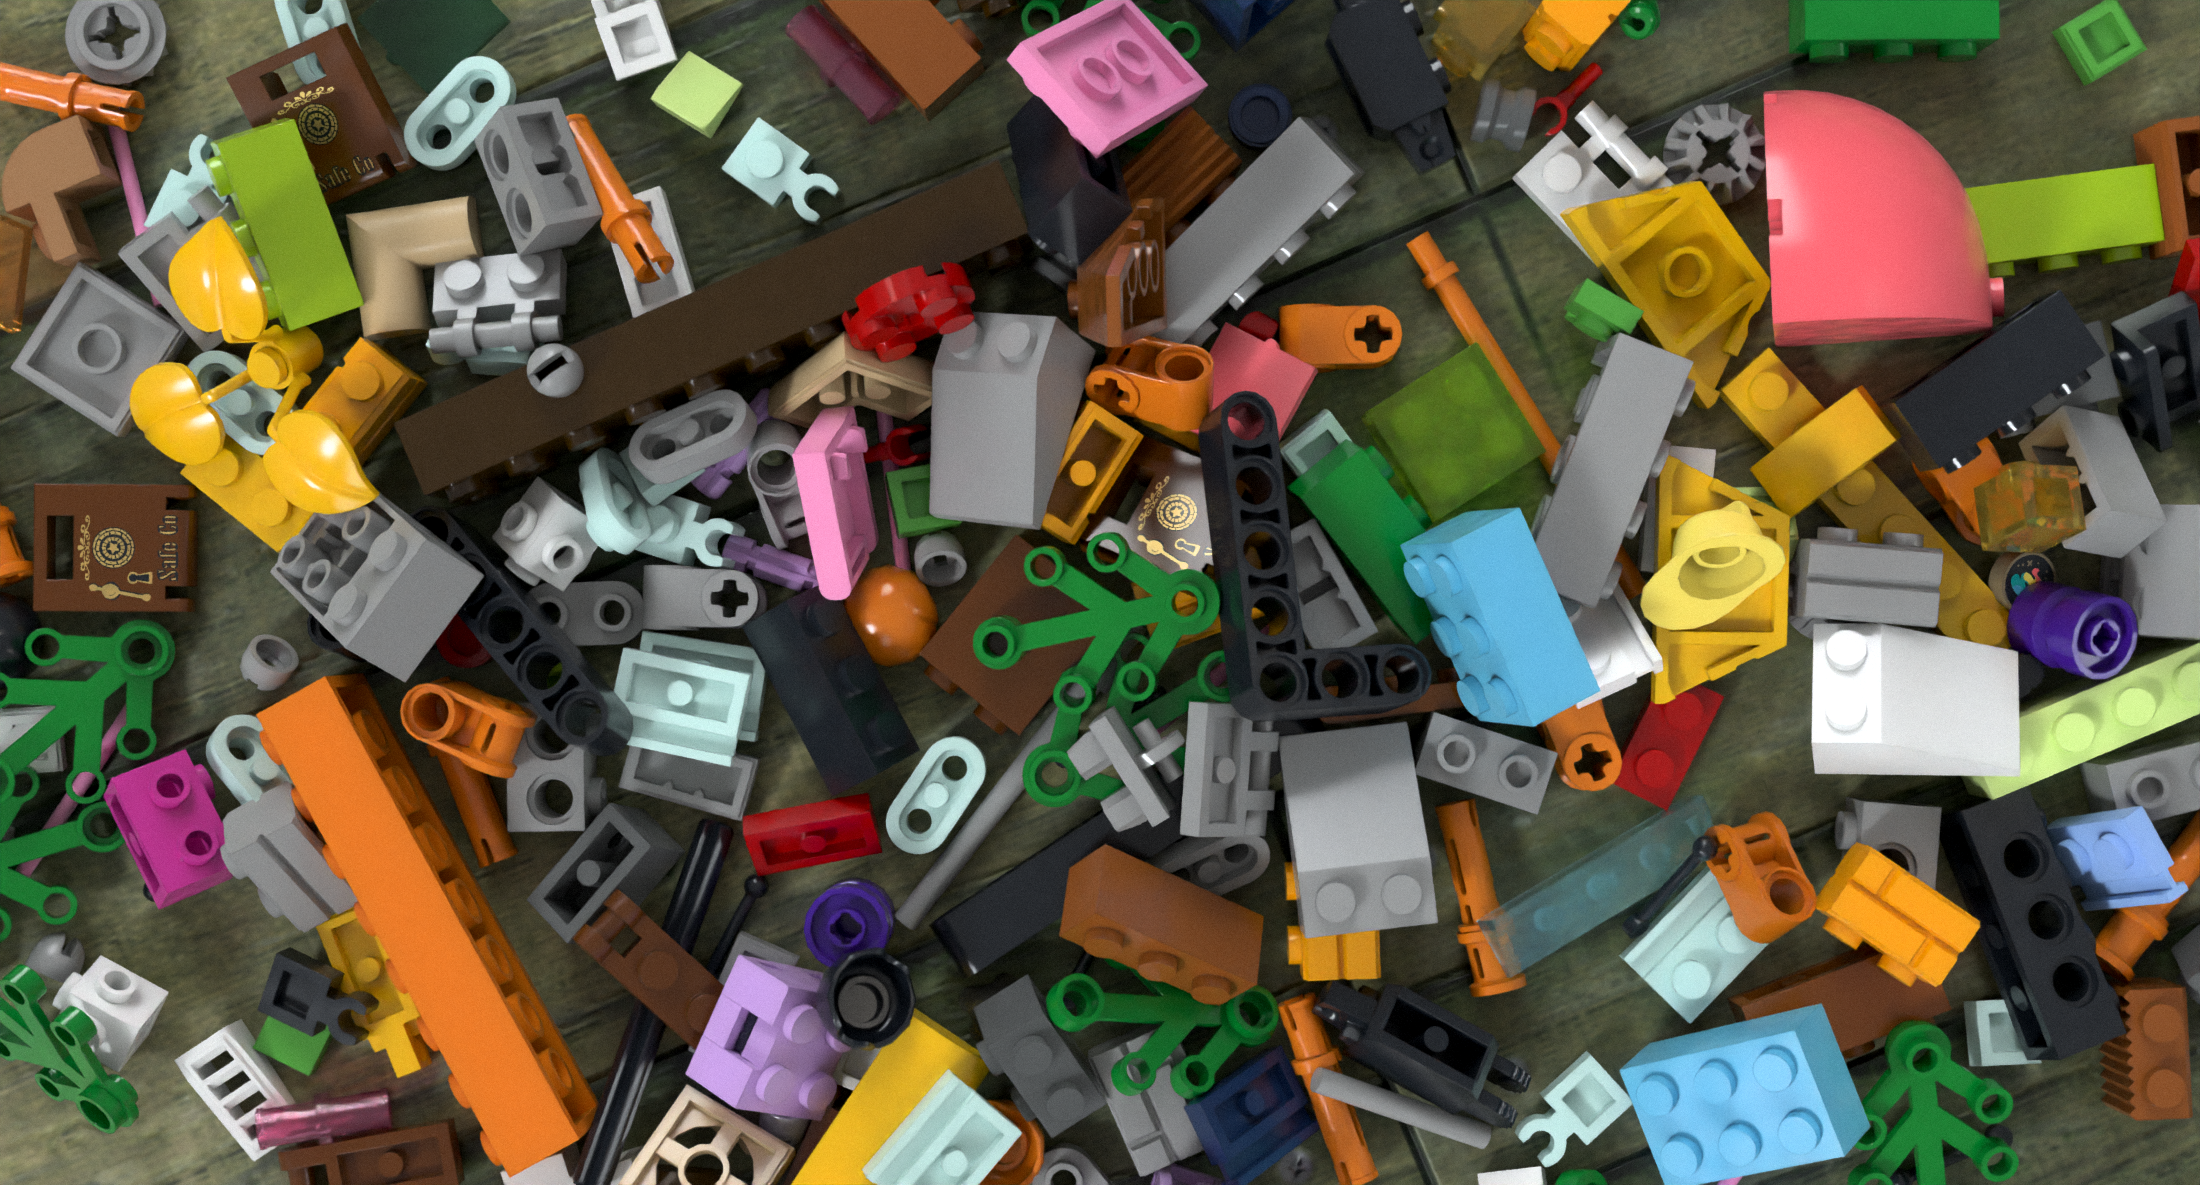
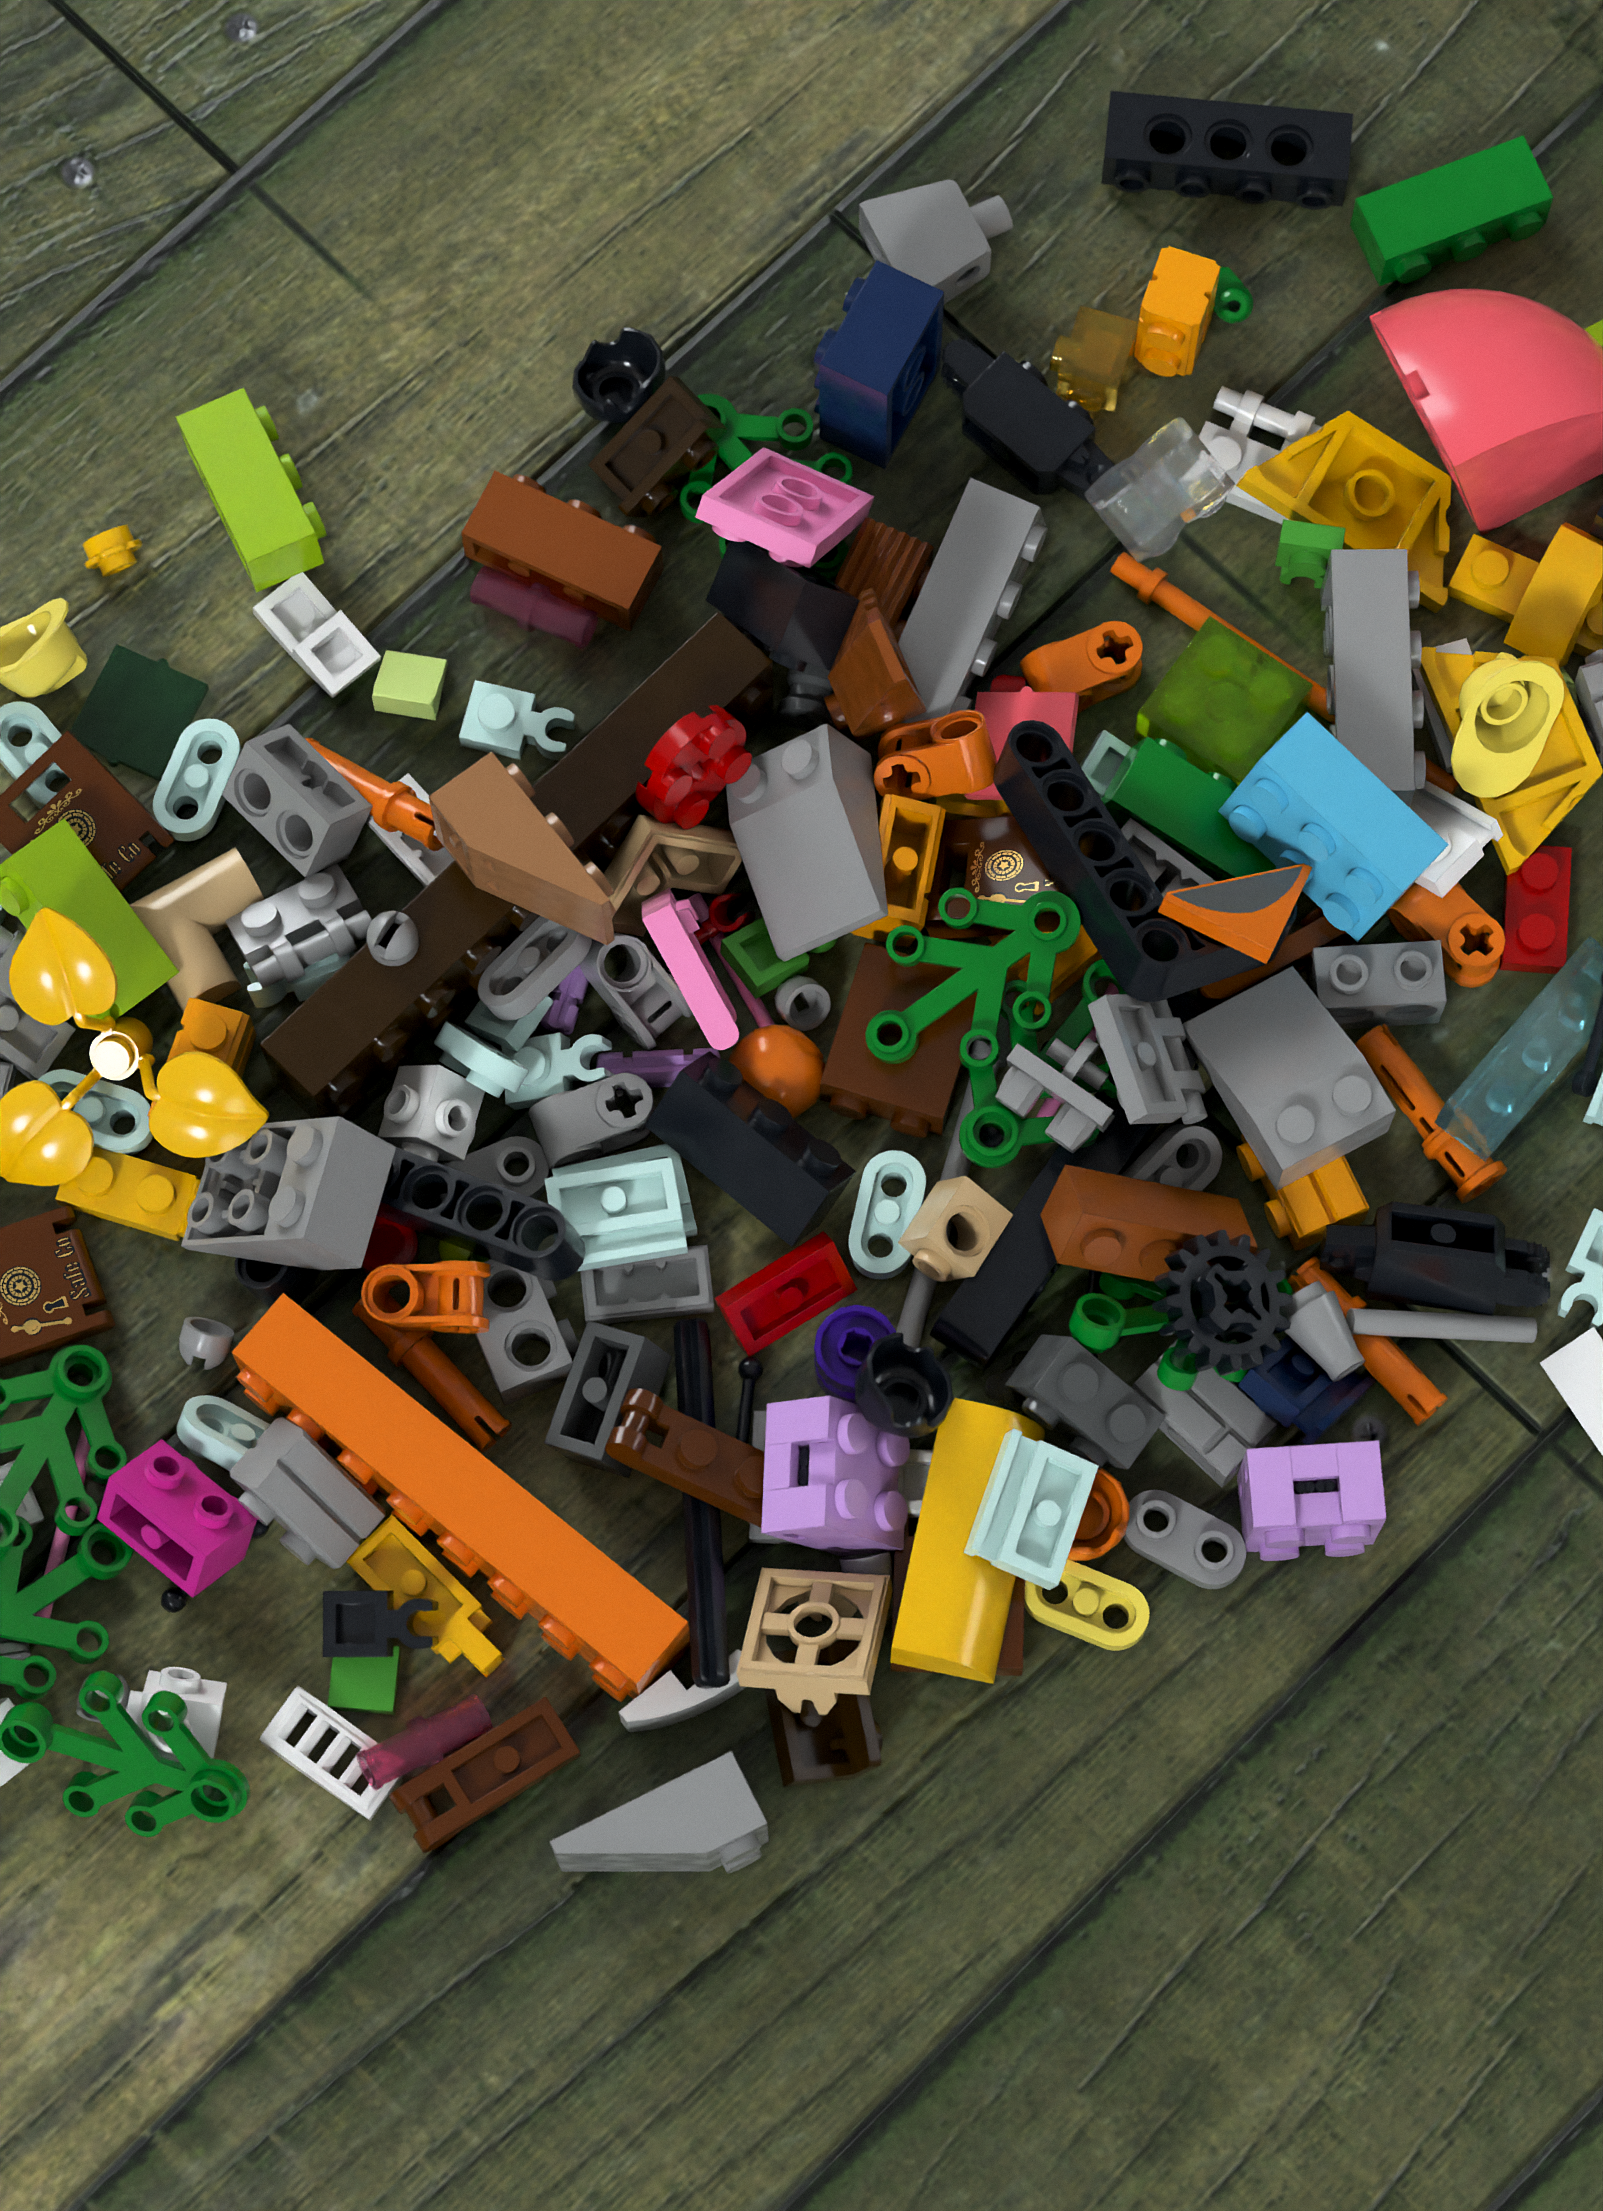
camera: 20 degrees left, 15 degrees down
dark blue tile [1228,84,1292,151] -> none
dark grey wheel [1469,77,1537,153] -> none
red hand [1532,62,1603,137] -> none
light grey gear [1663,103,1766,206] -> none
none -> medium nougat slope [428,751,616,945]
none -> tan brick [898,1176,1013,1282]
none -> clear brick [1084,416,1235,562]
none -> black gear [1152,1230,1293,1376]
none -> orange tile [1158,863,1313,964]
none -> light grey cone [1279,1281,1365,1382]

